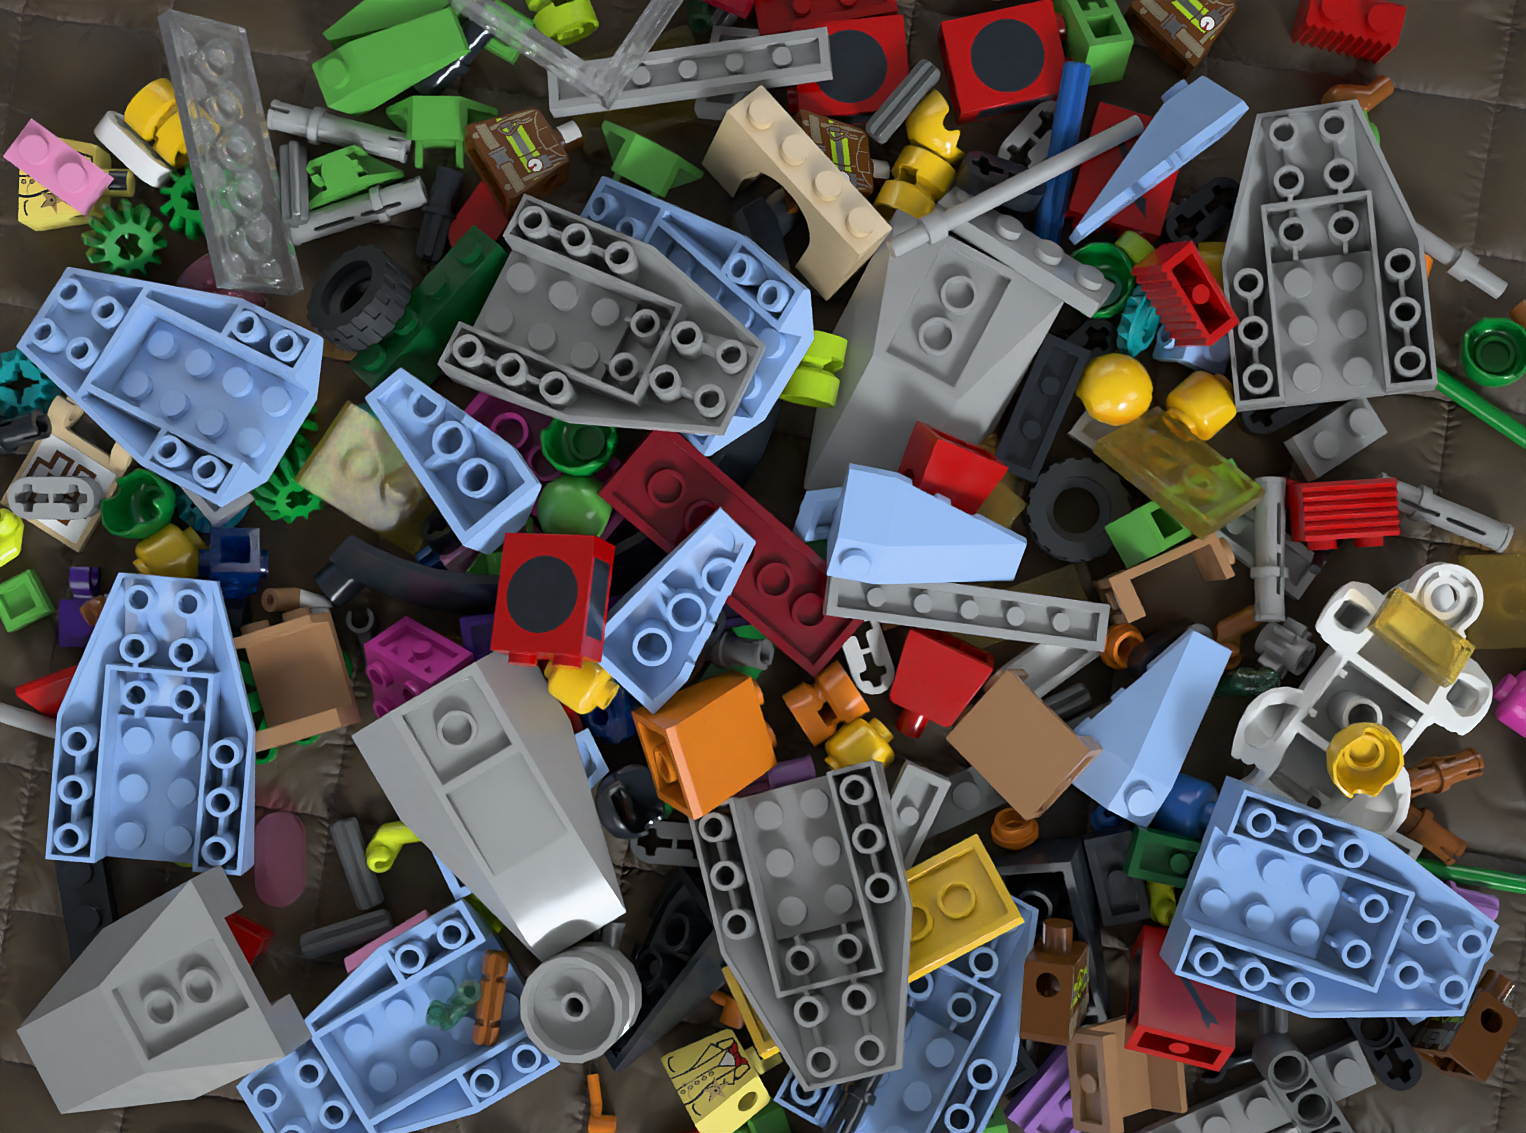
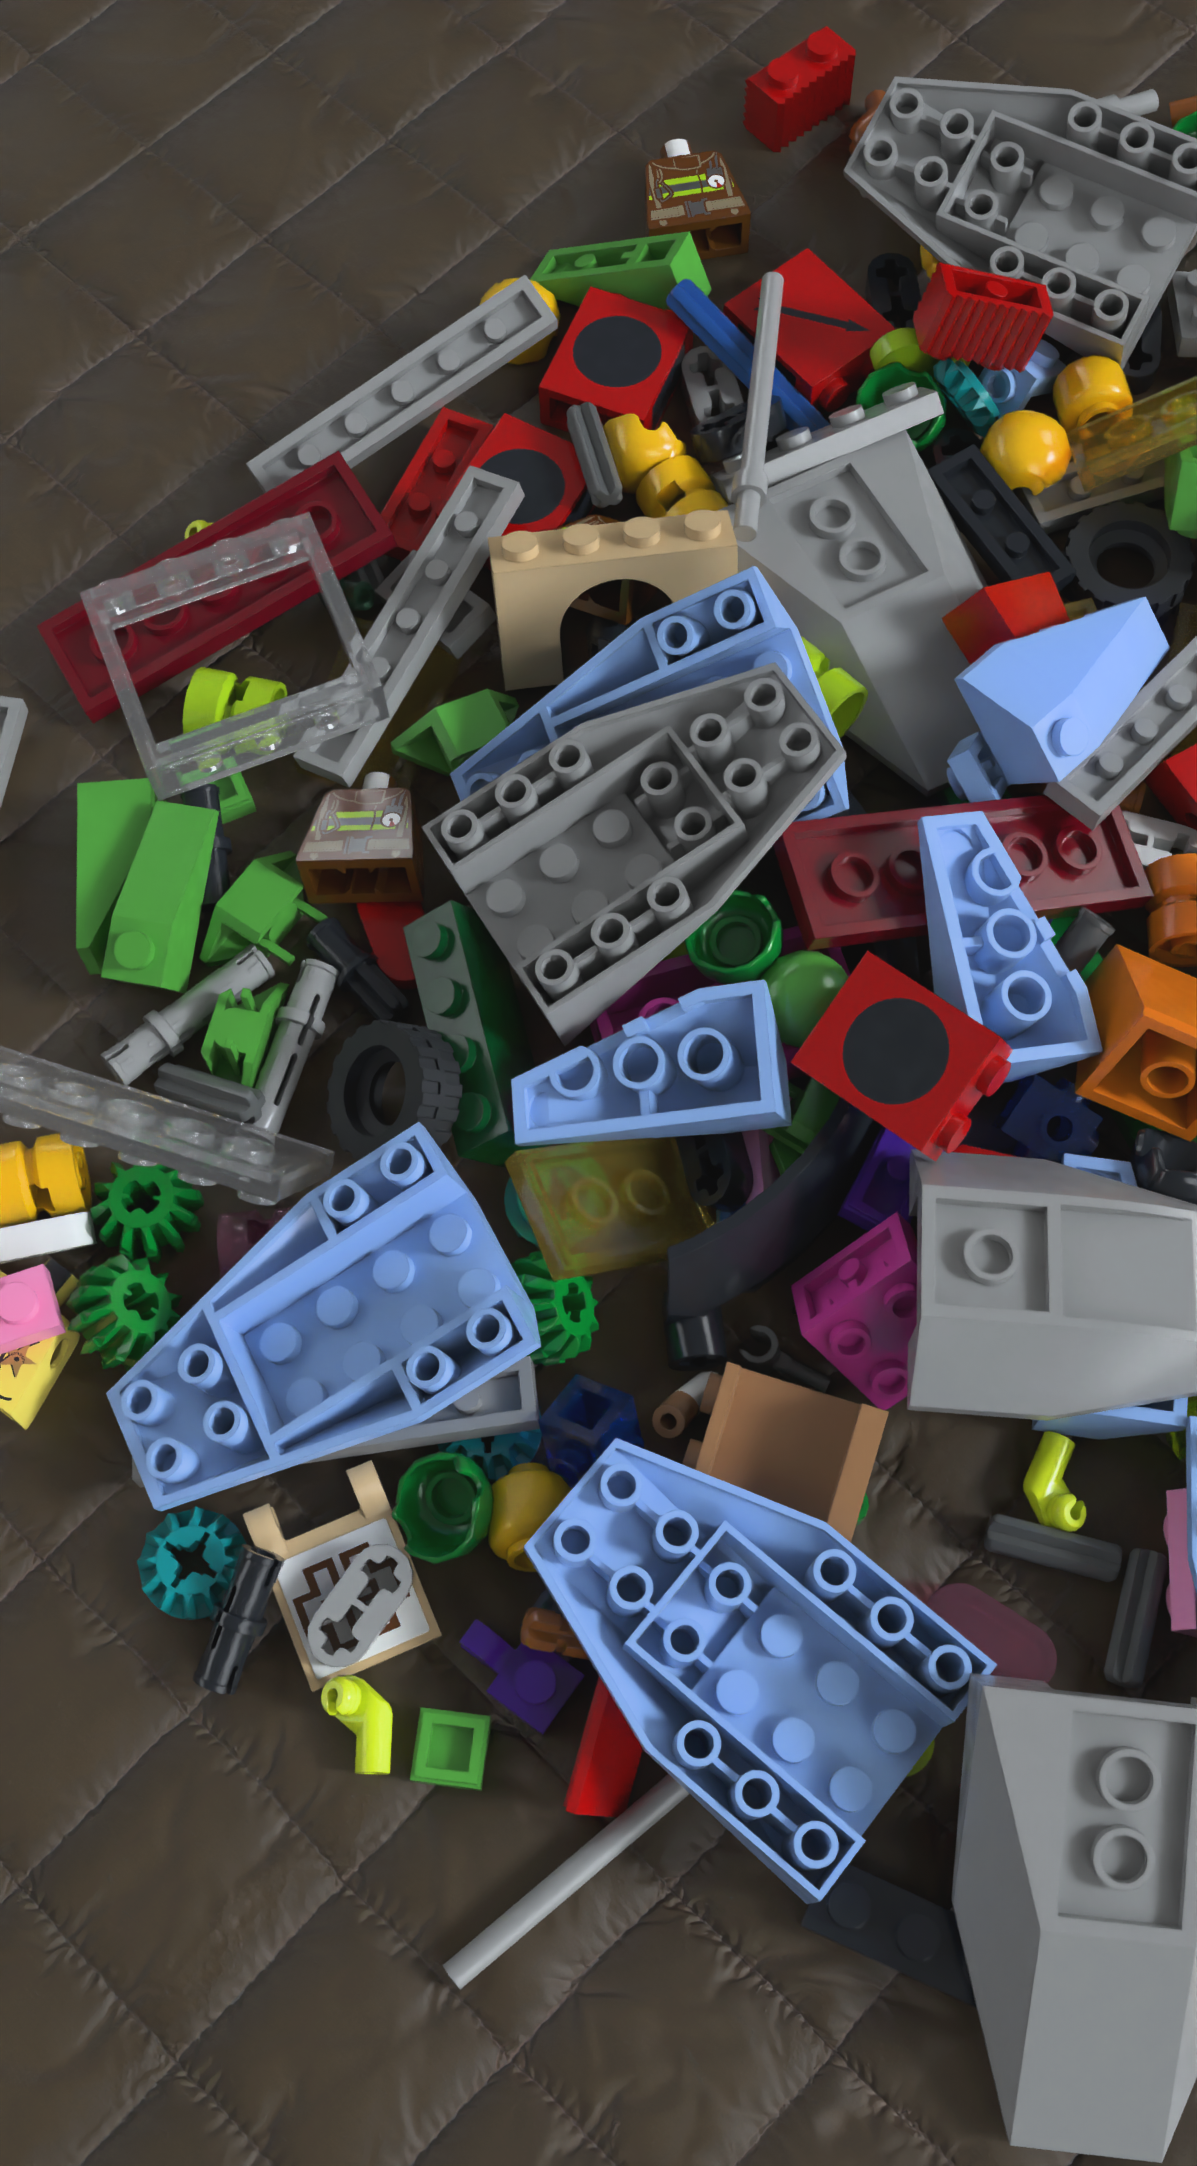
camera: 55 degrees left, 20 degrees down
yellow head [544,660,619,714] -> none
light blue wedge [1069,75,1249,245] -> none

